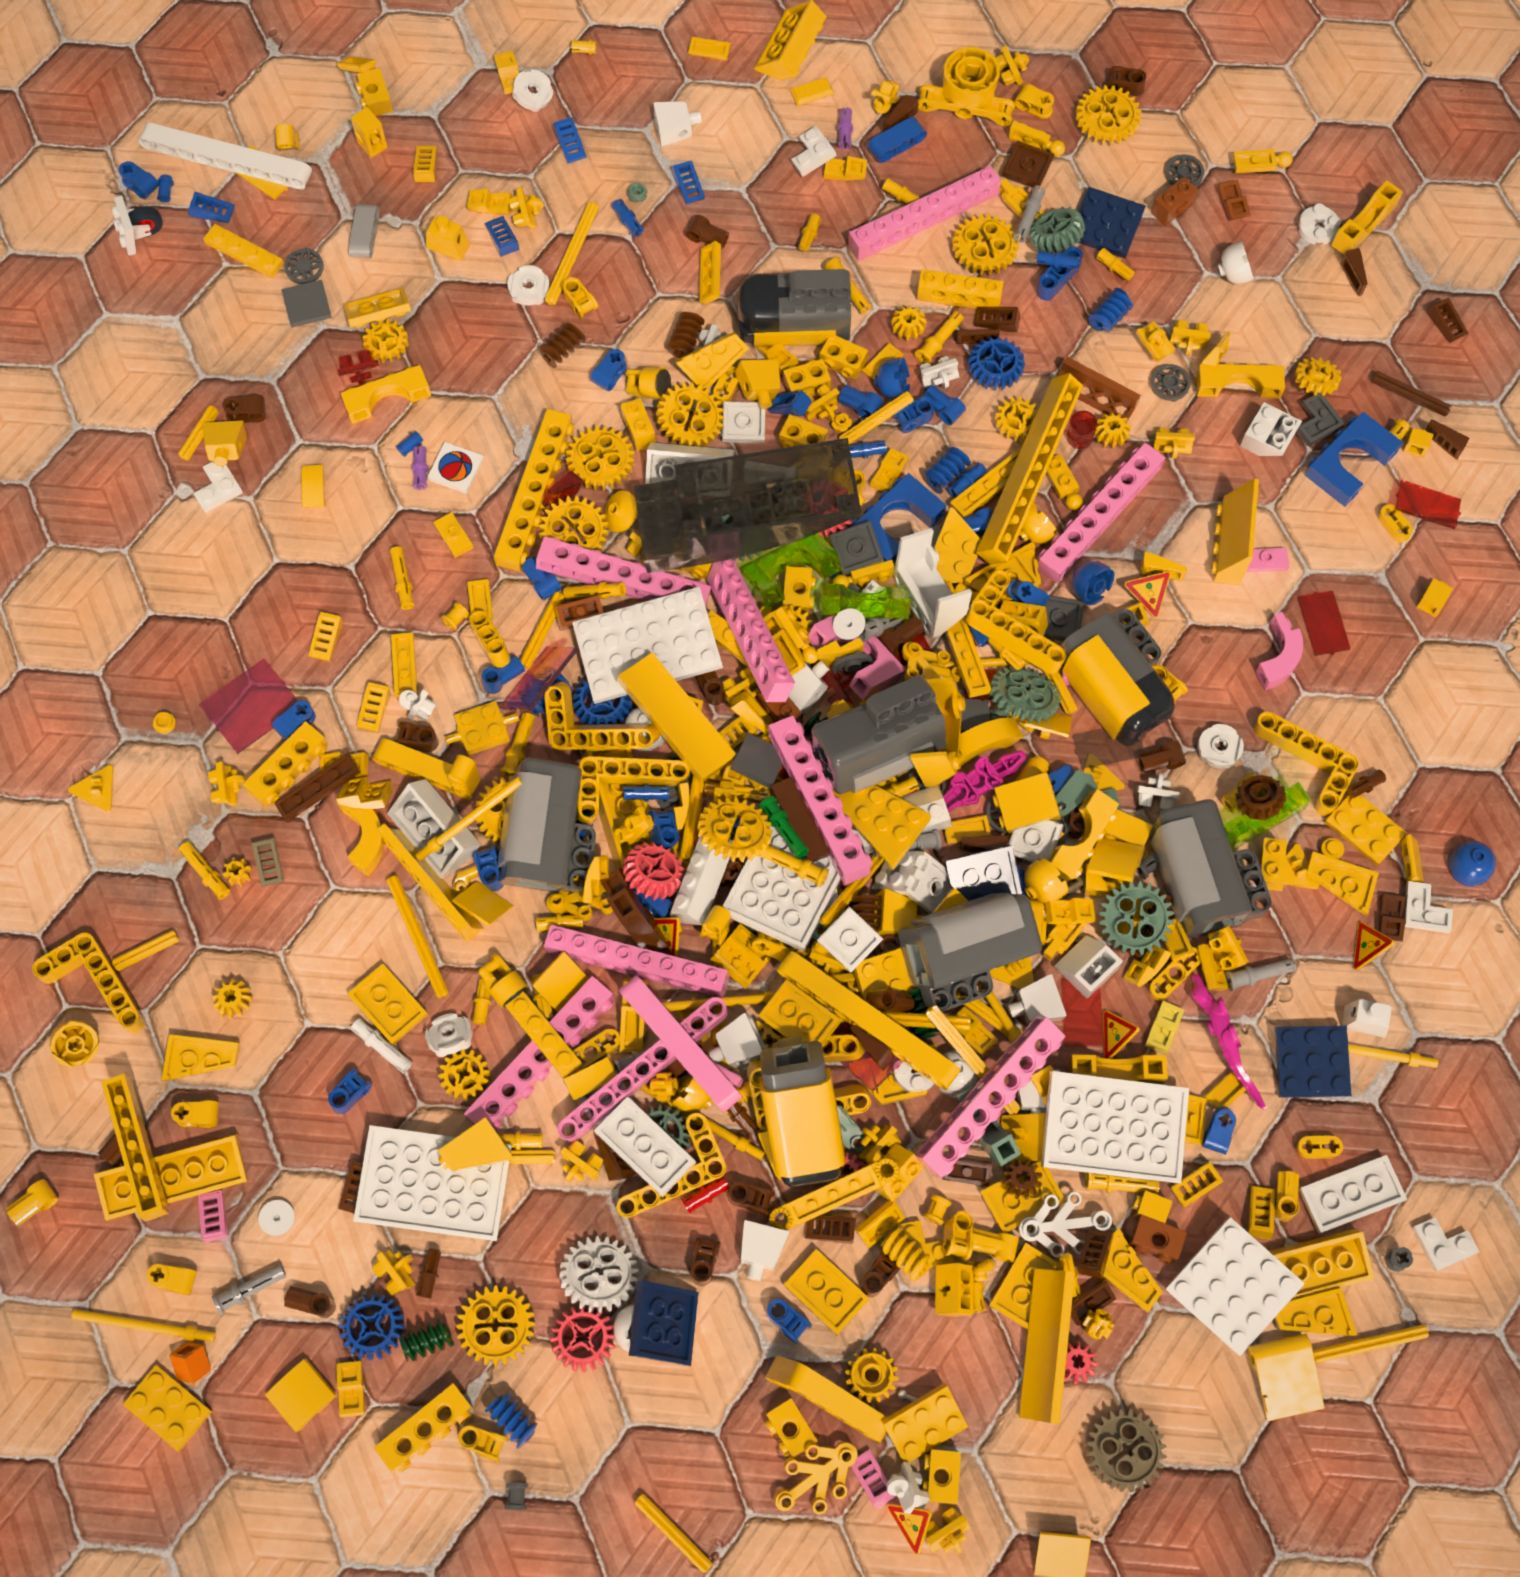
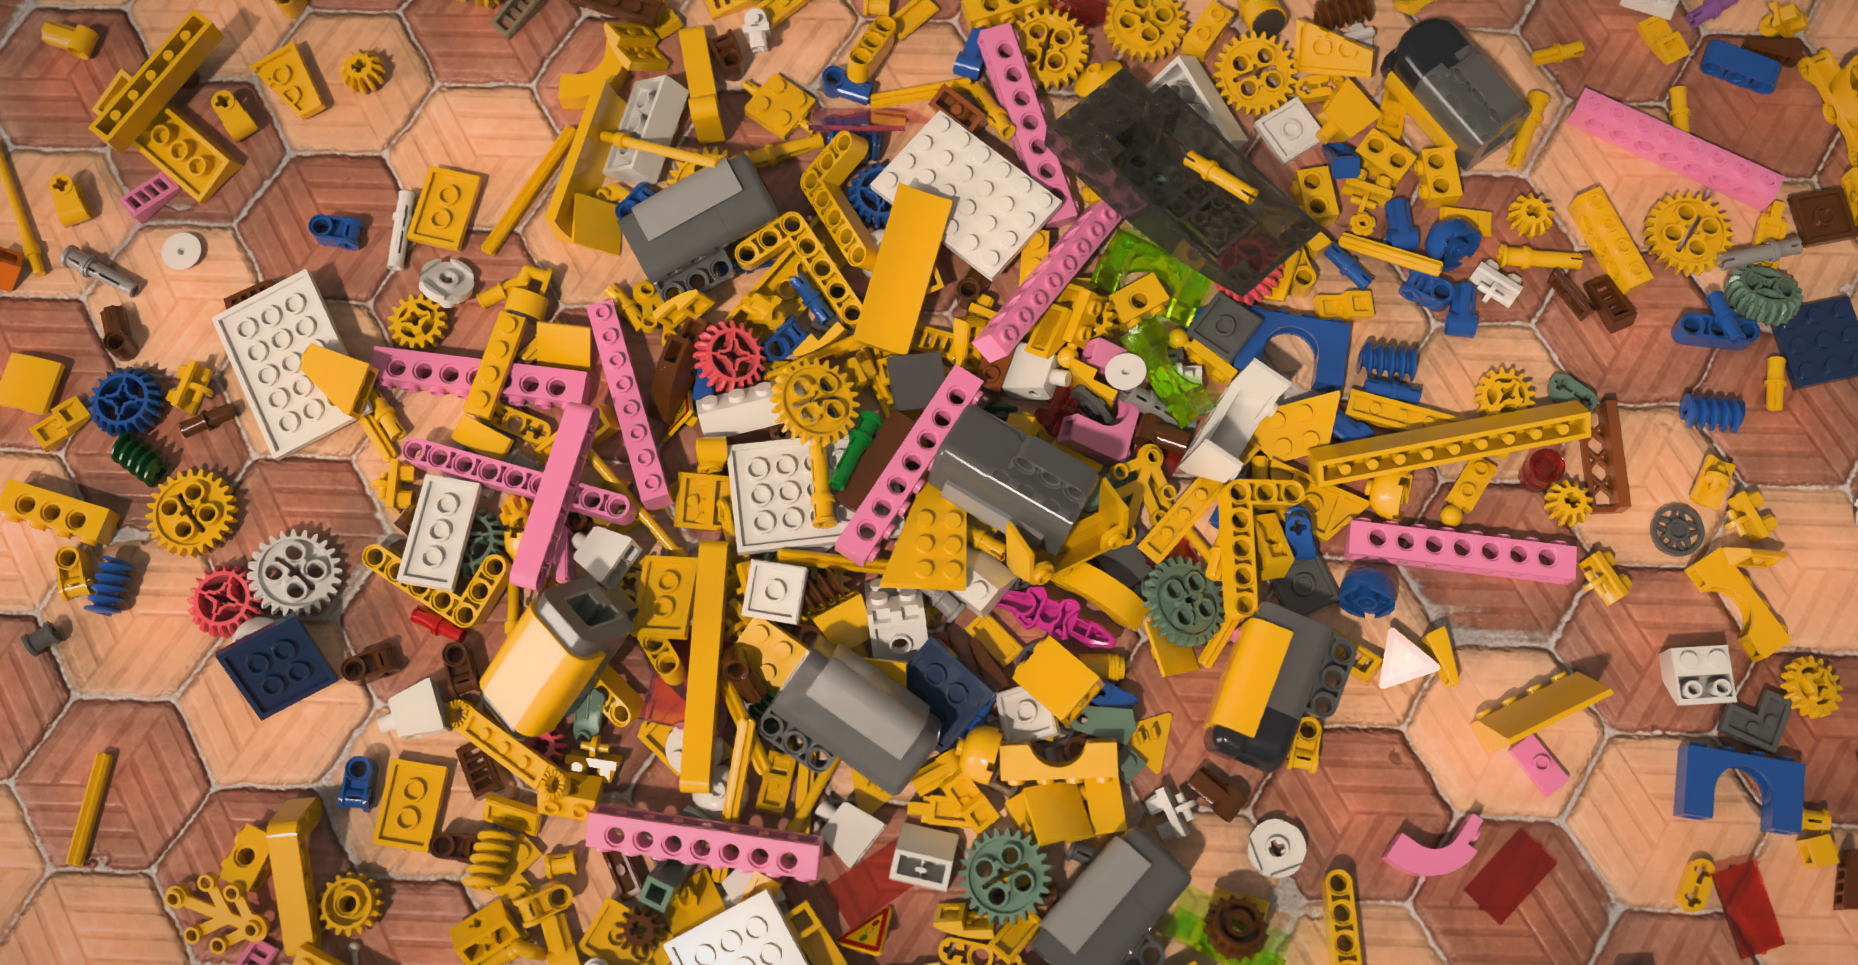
camera: 60 degrees right, 5 degrees up
reddish brown slope [850,1025,894,1071] -> none
blue gear [968,336,1025,391] -> none
clear smoke piece [1072,729,1145,770] -> none
none -> yellow pin [1183,150,1259,205]
none -> sand green beam [1547,374,1598,415]

